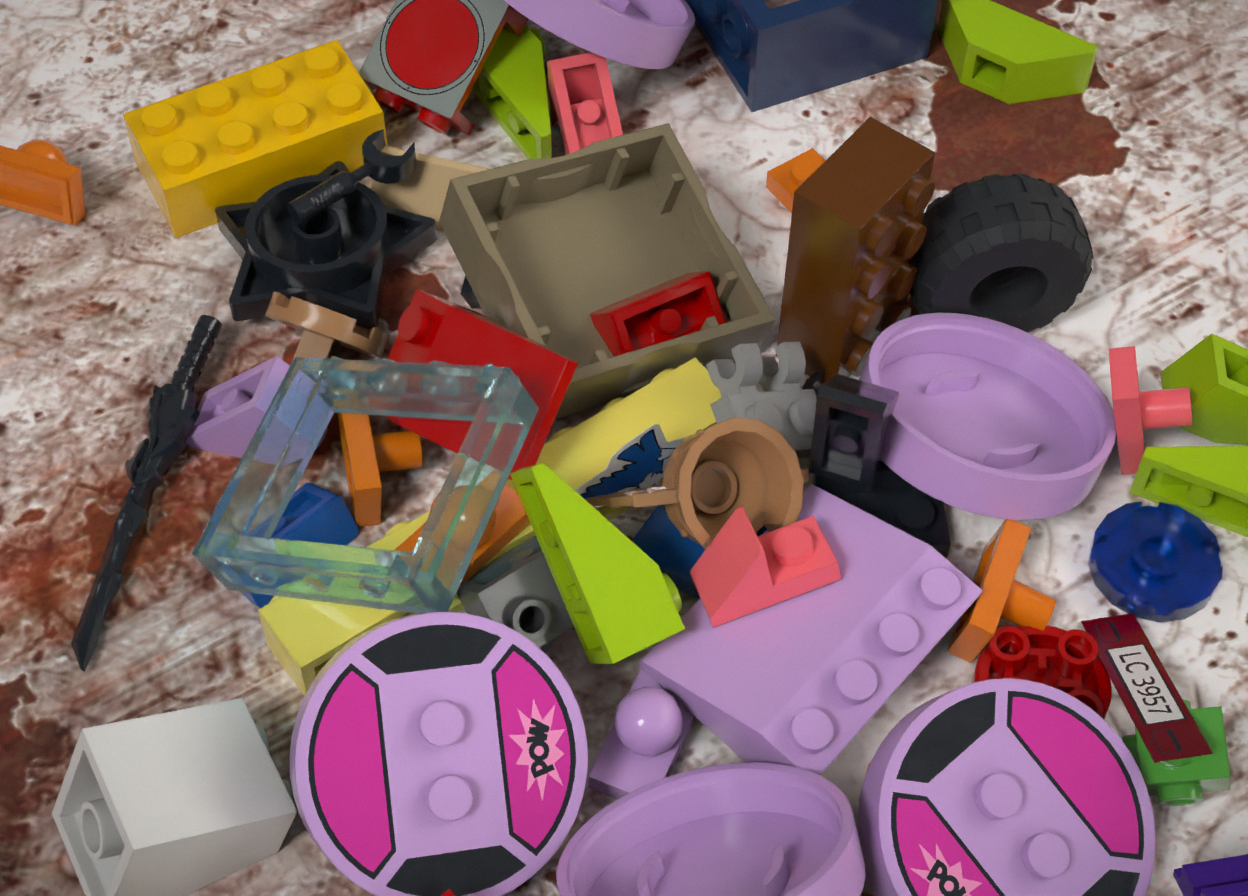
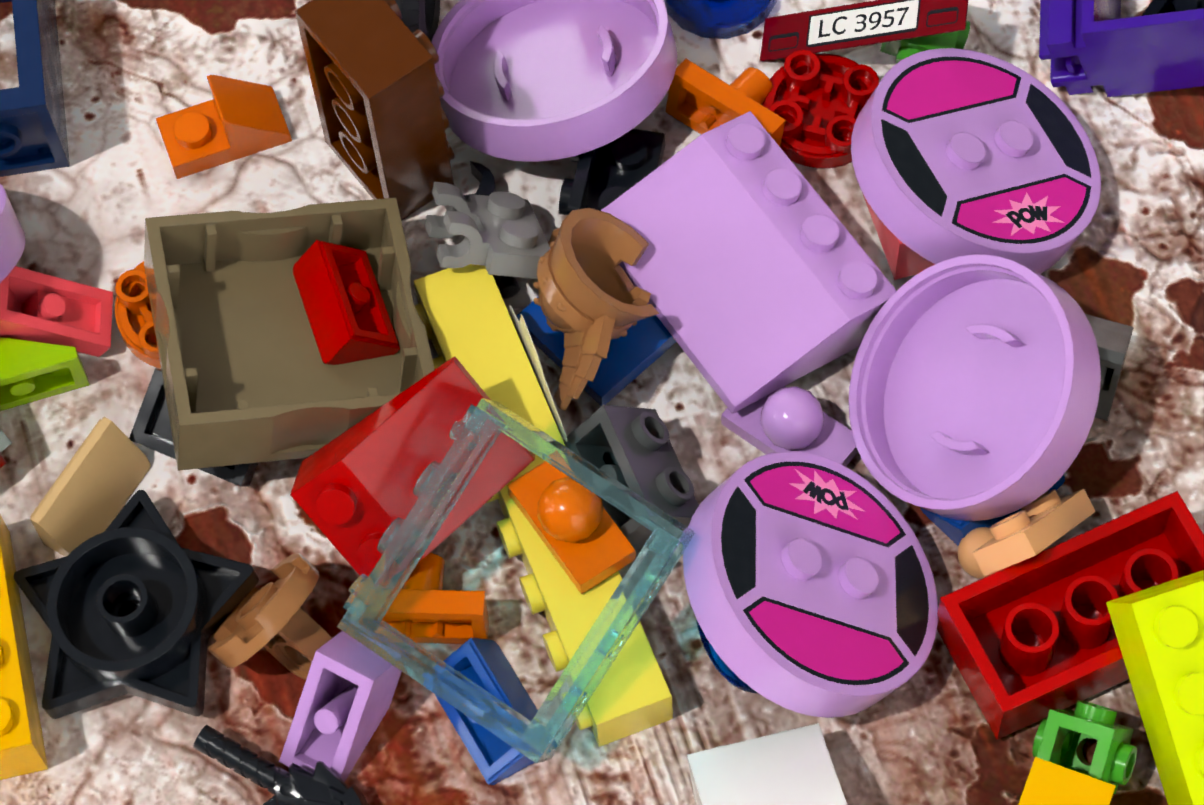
camera: 70 degrees left, 10 degrees up
black piece [287,129,416,224] -> none
lime slope [510,462,685,664] -> none
coral slope [690,506,841,628] -> none
black slope [808,374,899,492] -> none

